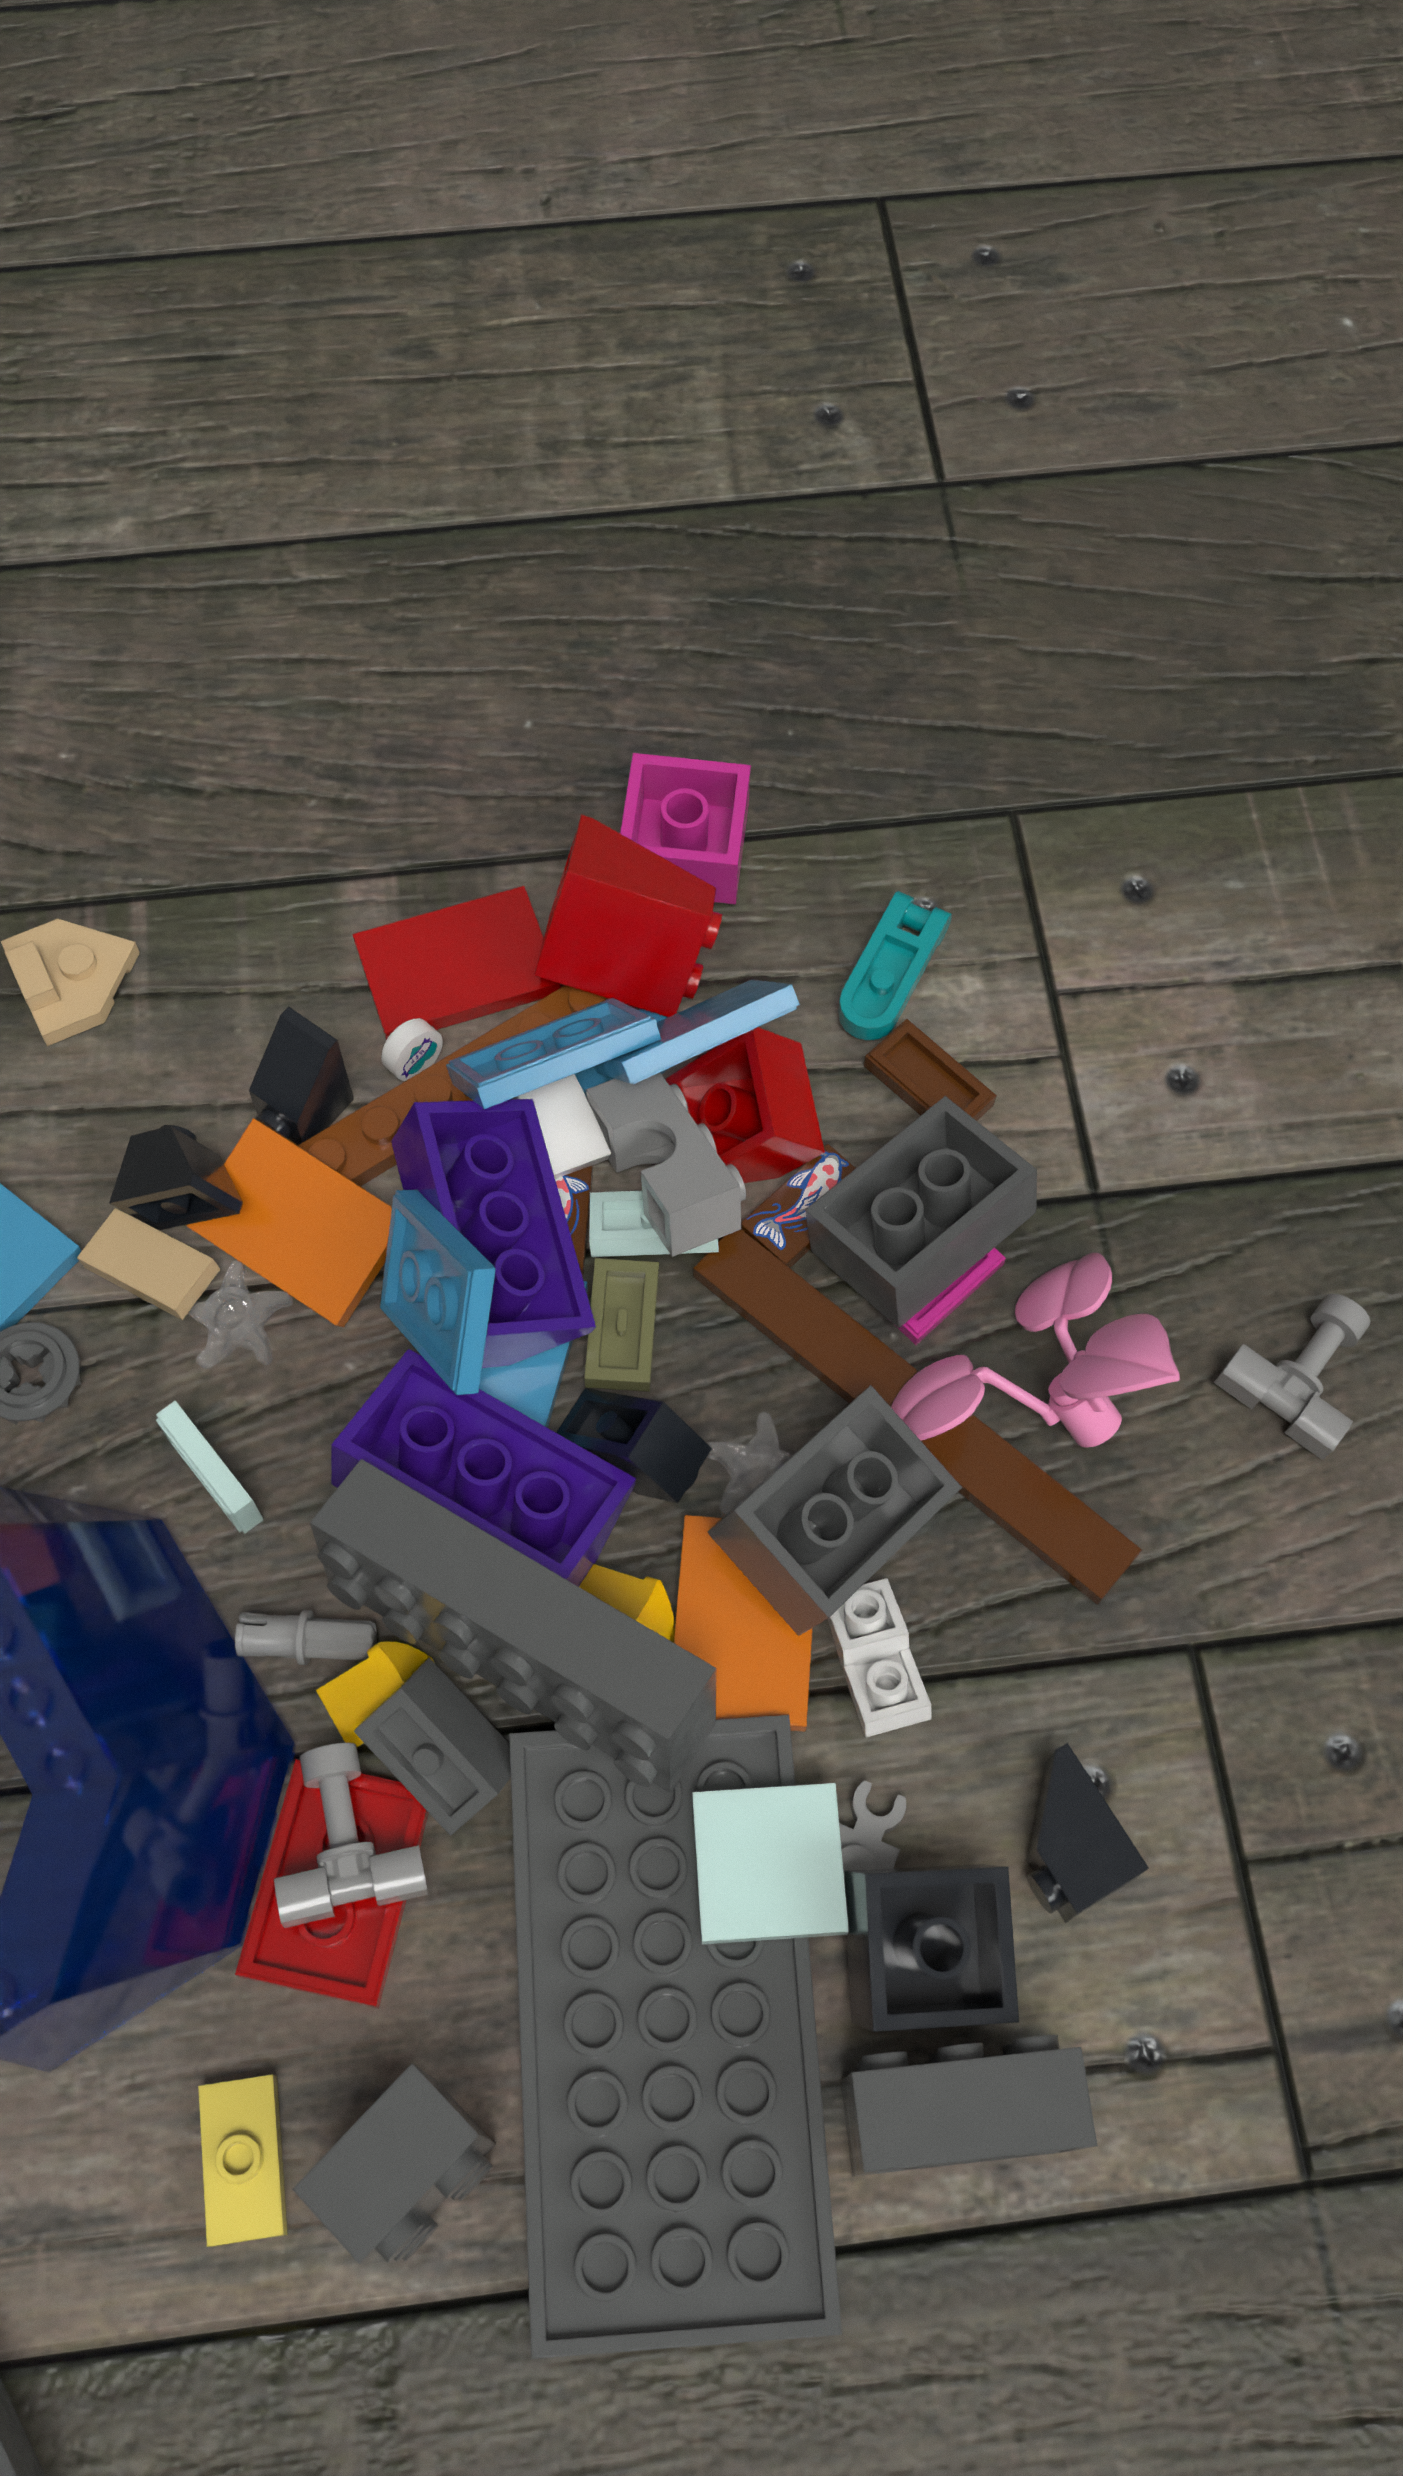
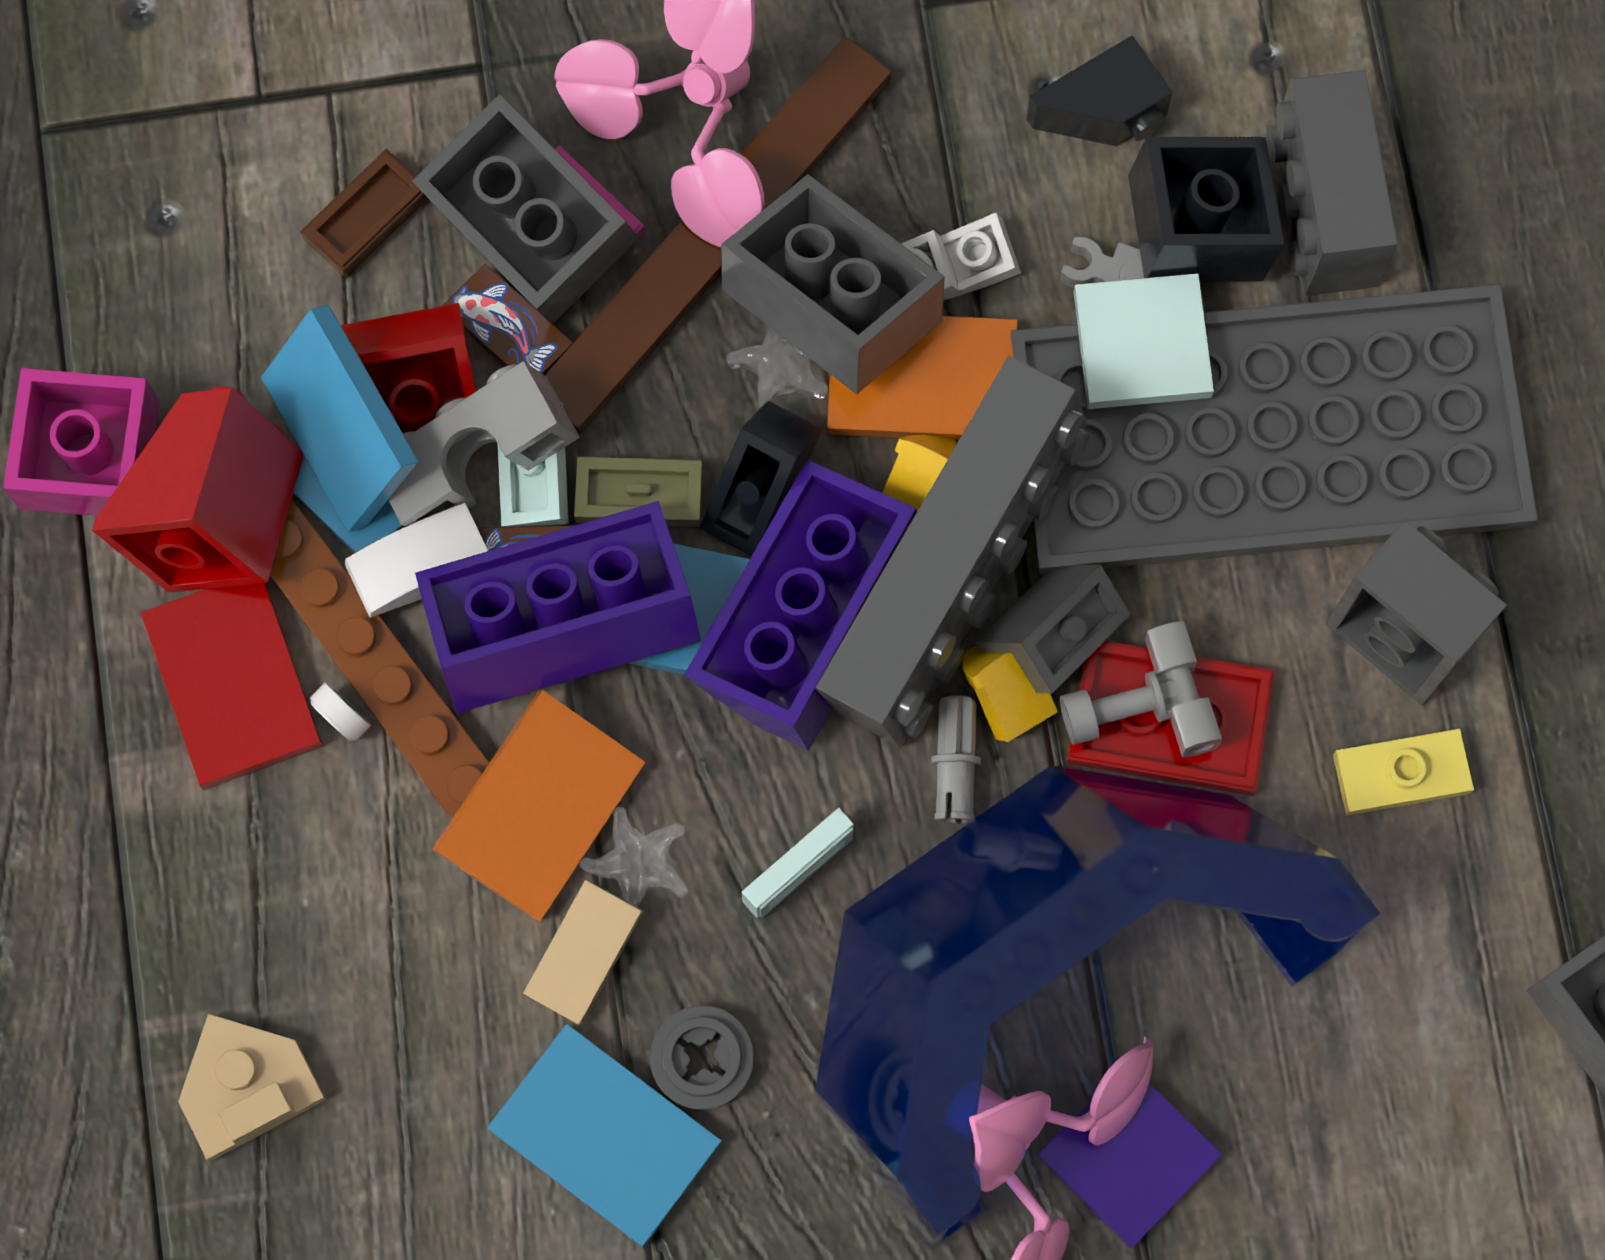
camera: 90 degrees left, 10 degrees up
black slope [109,1125,243,1230] -> none
black slope [249,1006,354,1145] -> none
dark azure tile [380,1190,496,1395] -> none
dark azure tile [446,998,662,1109] -> none
teal plate [838,891,952,1040] -> none

